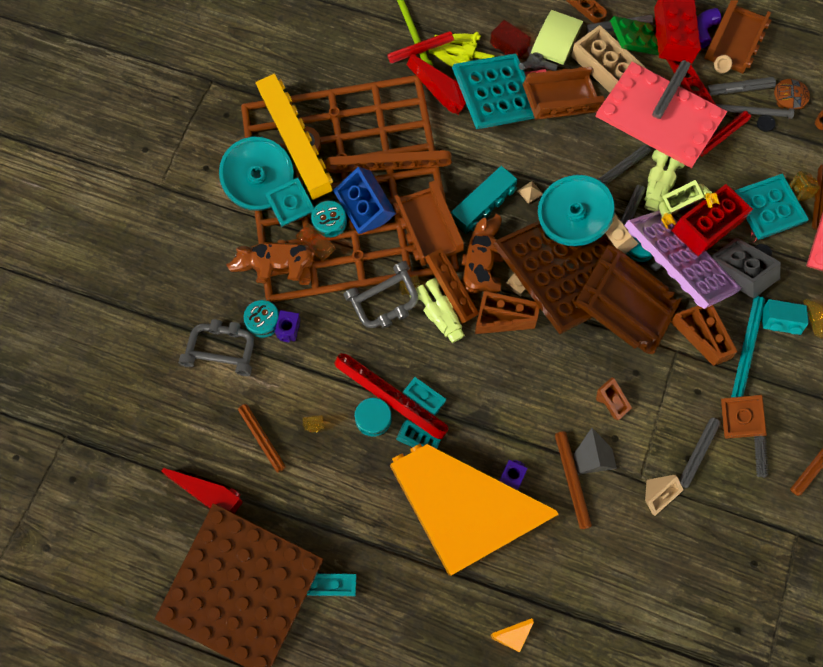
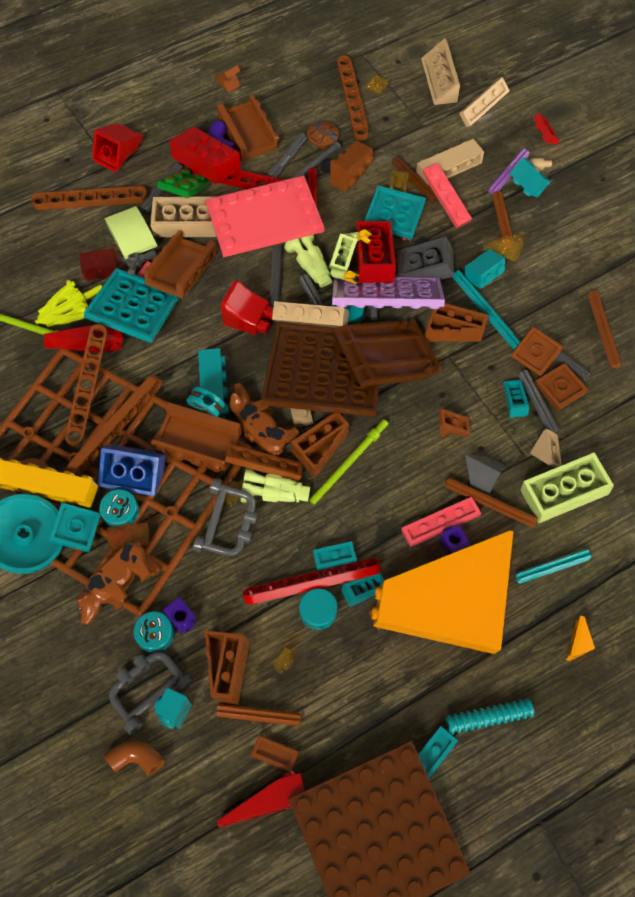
camera: 50 degrees left, 5 degrees down
red axle [388,31,454,63] -> none
tan slope [517,181,543,204] -> none
teal dish [538,175,615,246] -> none
dark grey axle [652,60,691,119] -> none
tan tile [714,55,732,73] -> none
none -> dark orange beam [65,324,107,446]
none -> dark orange cylinder [103,740,165,776]
none -> teal brick [154,688,192,730]
none -> teal head [187,387,225,417]
none -> dark orange wedge [203,630,250,705]
none -> red hips [221,280,274,335]
none -> dark orange tile [250,735,300,772]
none -> lime bar [309,419,388,505]
none -> dark orange wedge [330,141,374,192]
none -> coral plate [401,497,481,547]
none -> teal piece [446,698,534,735]
none -> teal slope [503,380,529,418]
none -> teal axle [515,549,591,584]
none -> yellowish green brick [521,453,614,524]
none -> dark orange plate [535,363,588,411]

